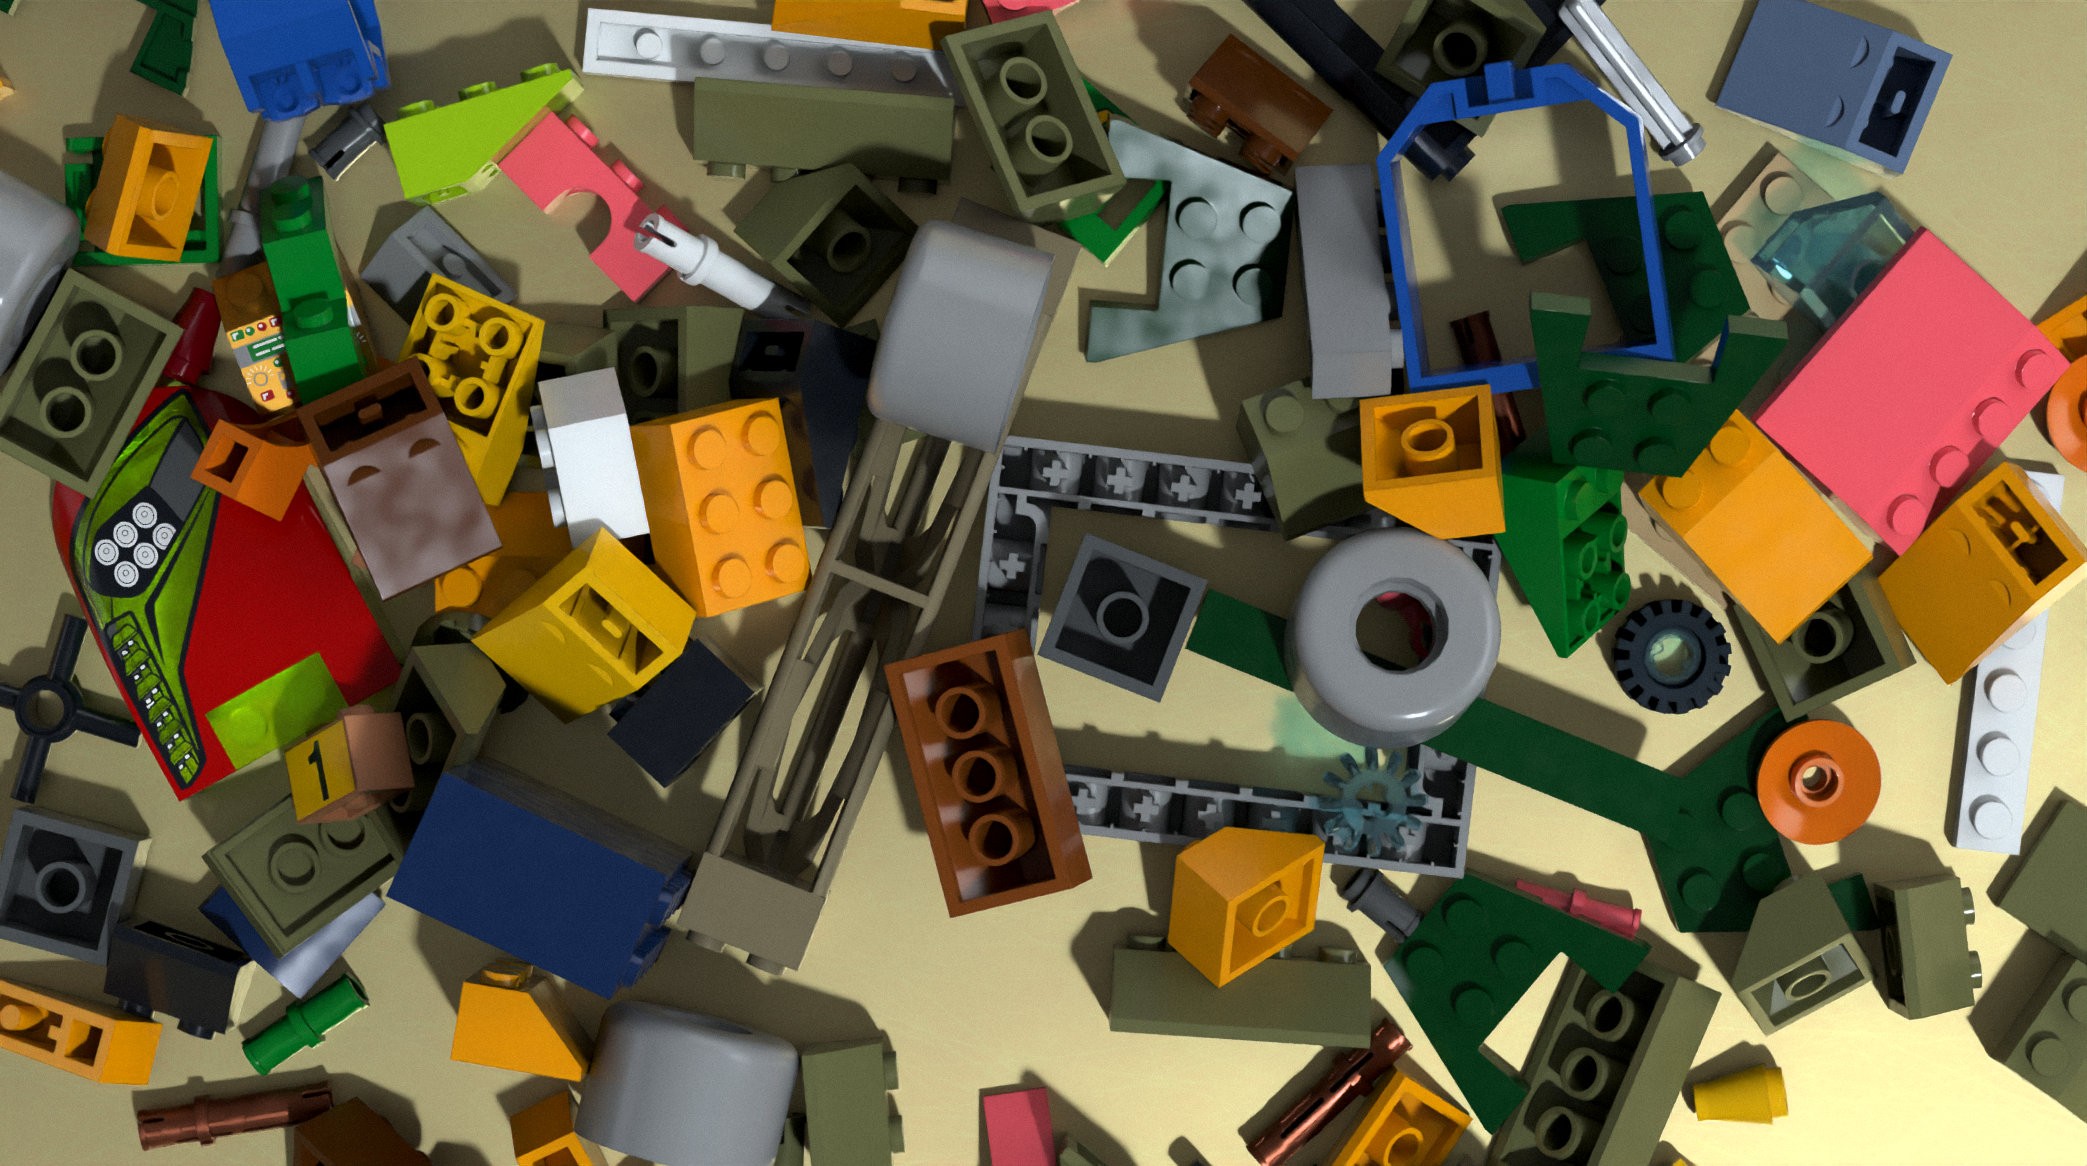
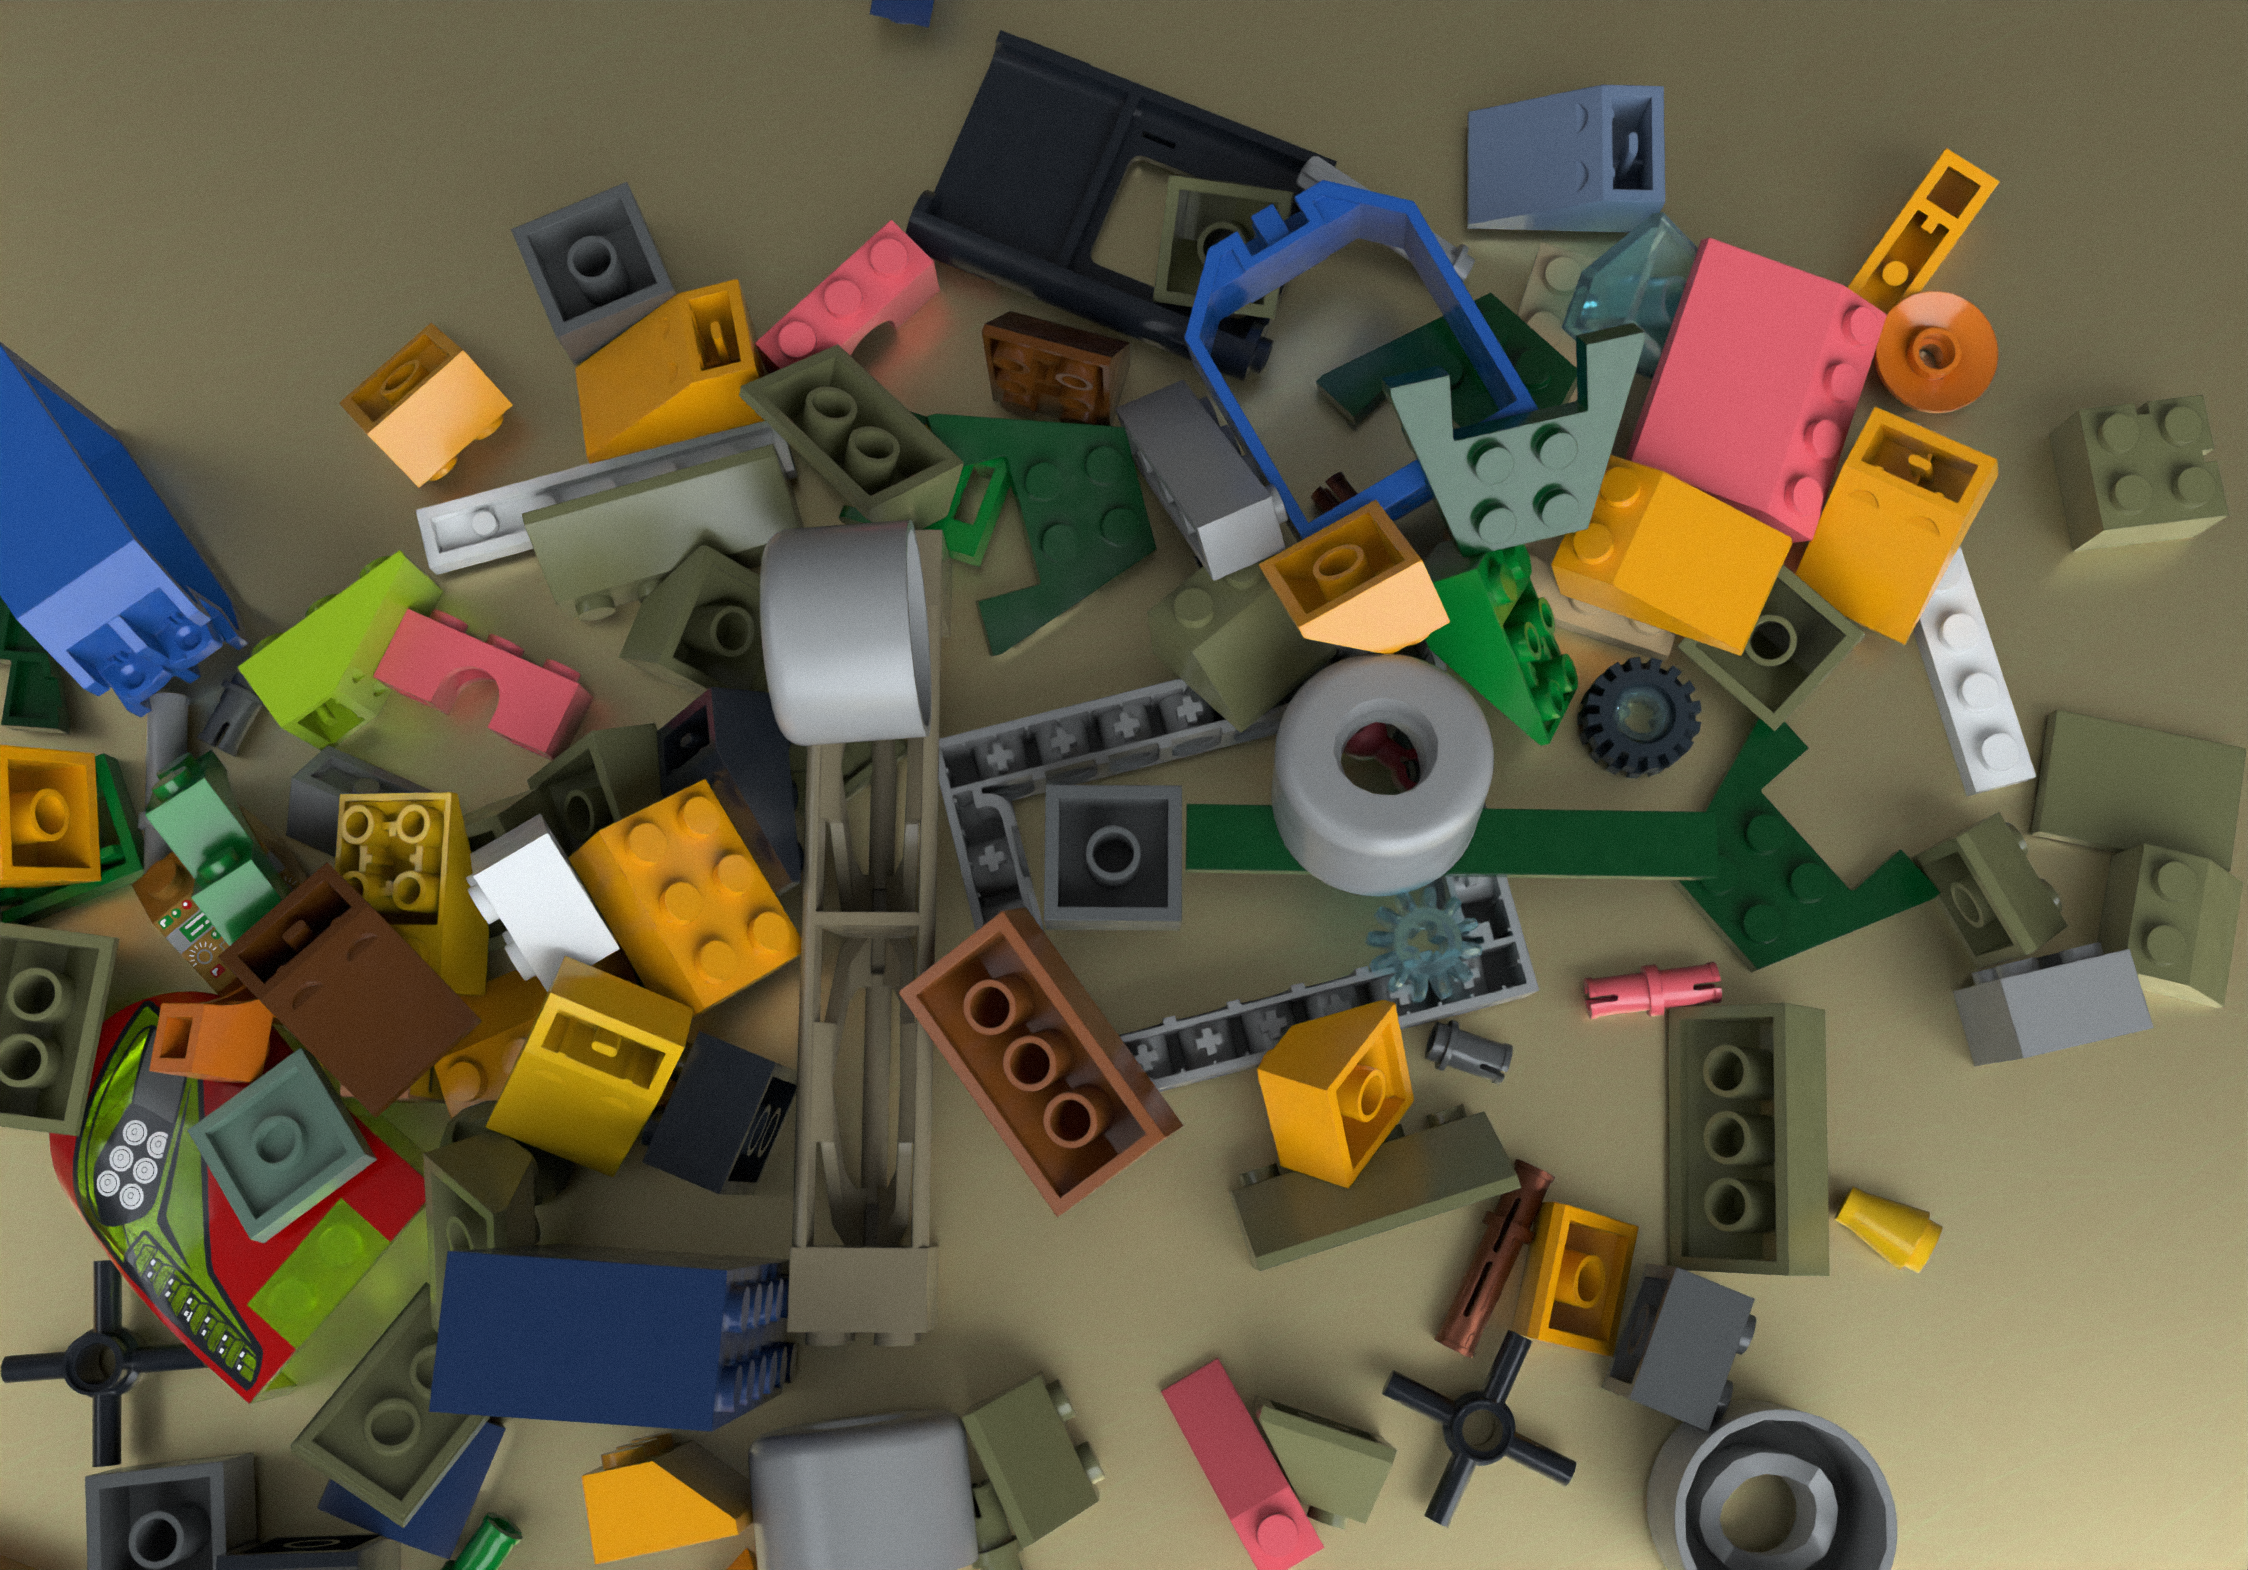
camera: 20 degrees left, 10 degrees down
dark red cone [162,287,222,387] -> none
nougat brick [283,705,415,825] -> none
white pin [633,213,811,319] -> none
dark green wing [1383,867,1653,1135] -> none
yellow cone [1693,1062,1789,1126] -> none
olive slope [1731,870,1879,1037] -> none
orange dish [1755,719,1881,845] -> none
none -> sand green plate [188,1048,377,1243]
none -> light grey brick [1953,942,2154,1066]

